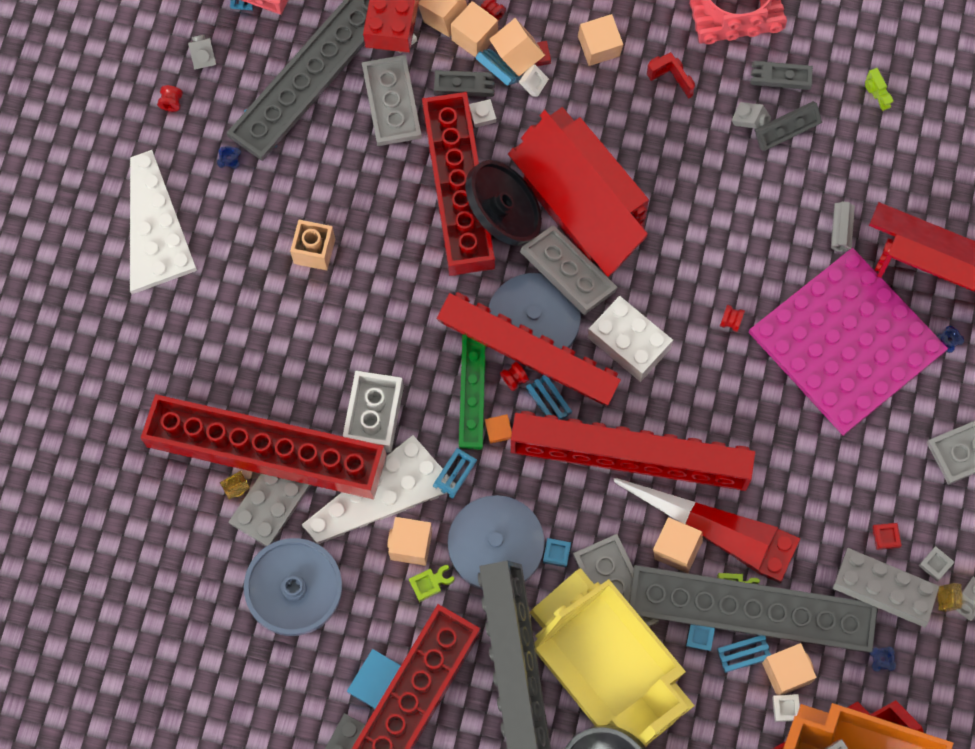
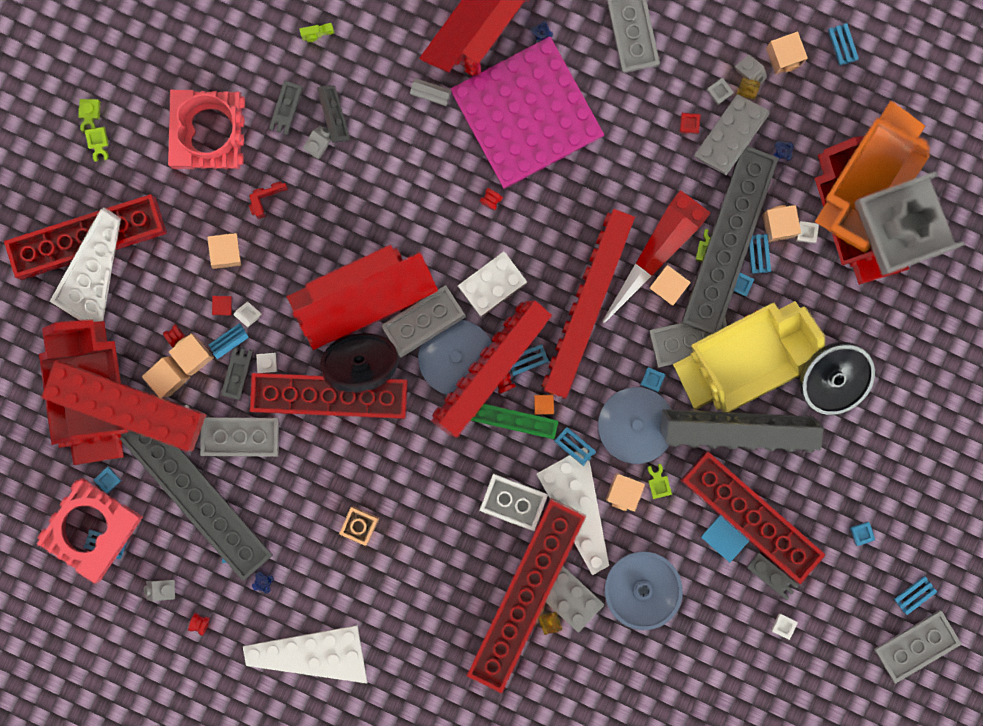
camera: 80 degrees left, 15 degrees up
light nougat head [489,18,545,76] -> none

